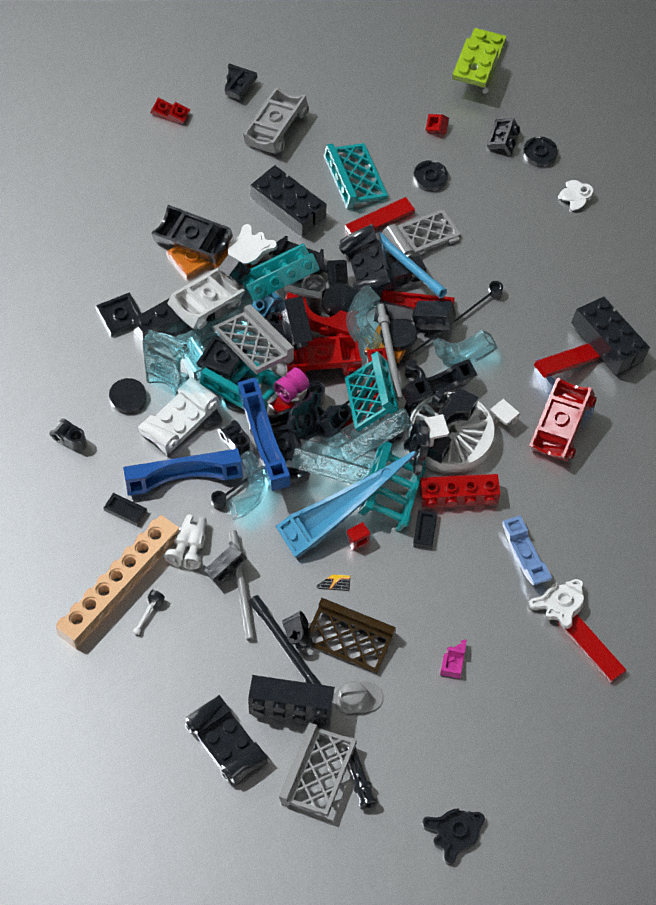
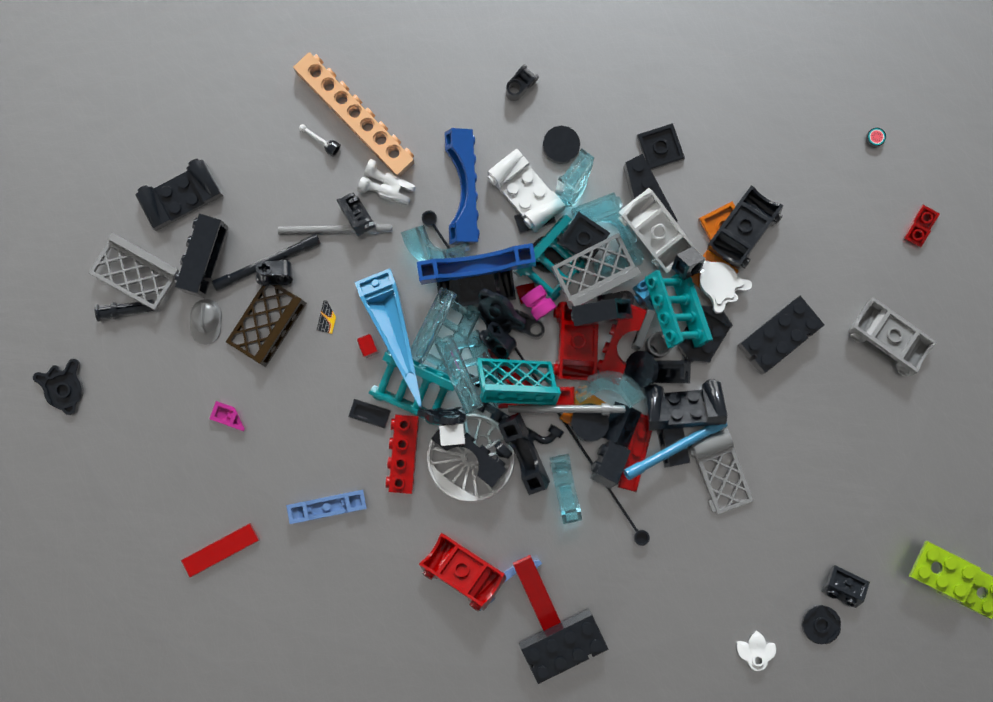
camera: 100 degrees right, 25 degrees up
black tile [103,493,147,527] -> none
black piece [218,420,250,457] -> none
black wing [224,63,258,100] -> none
teal fence [324,143,388,209] -> none
red tile [345,197,415,234] -> none
black tile [413,160,448,192] -> none
red slope [425,114,449,134] -> none
white panel [490,399,520,425] -> none
white tile [529,579,584,629] -> none
none -> tile [866,127,886,147]

